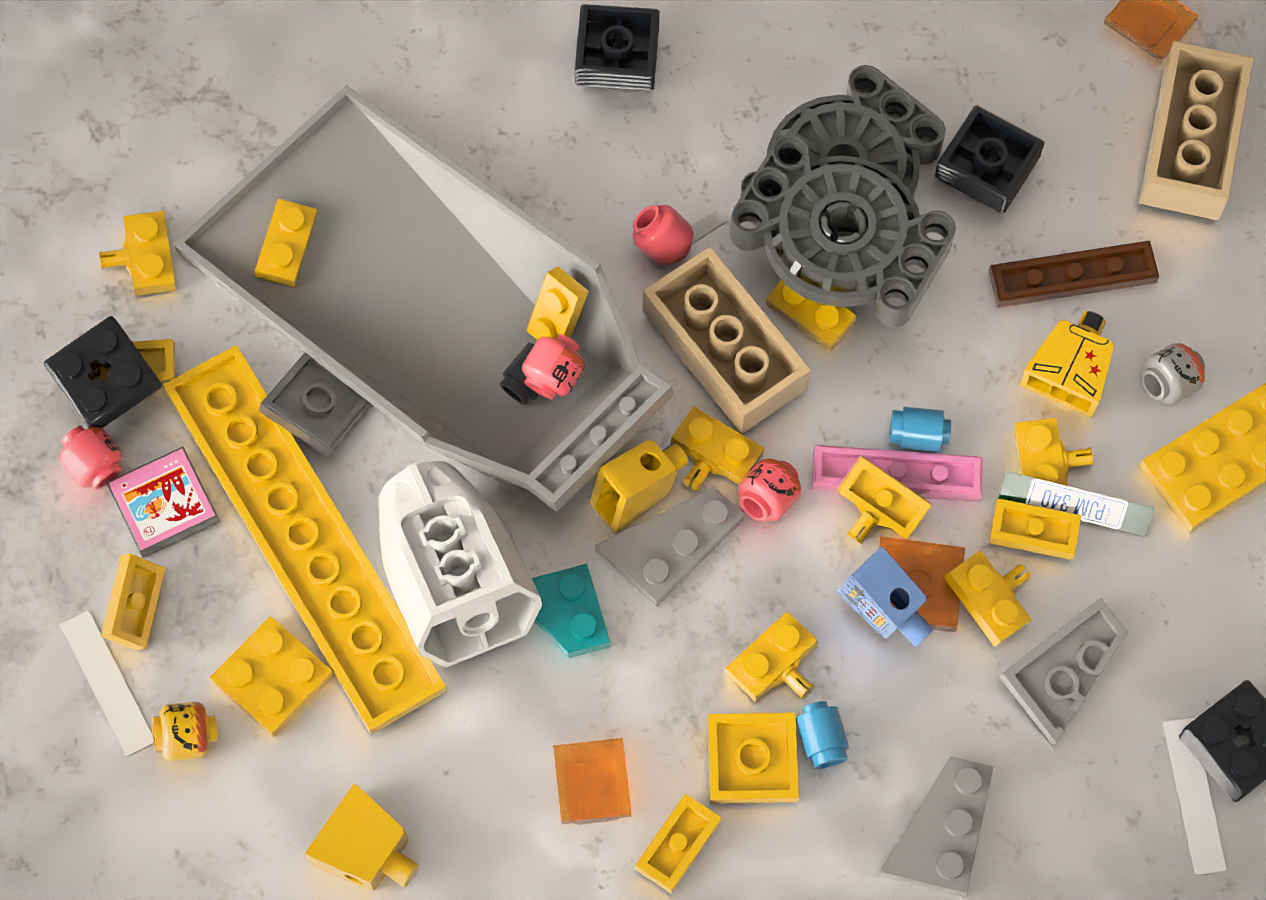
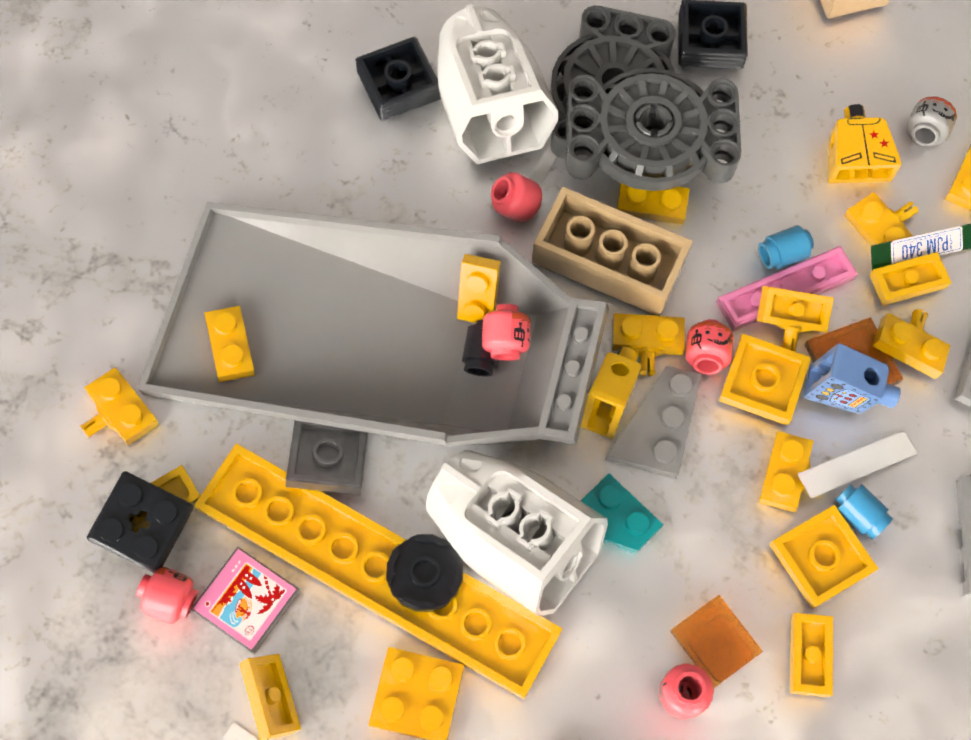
camera: 30 degrees left, 0 degrees up
reddish brown tile [989,240,1159,308] -> none
none -> black tile [386,534,463,612]
none -> white animal [437,4,558,164]
none -> coral head [659,663,714,720]
none -> yellow plate [719,333,811,426]
none -> white sticker [798,431,917,498]

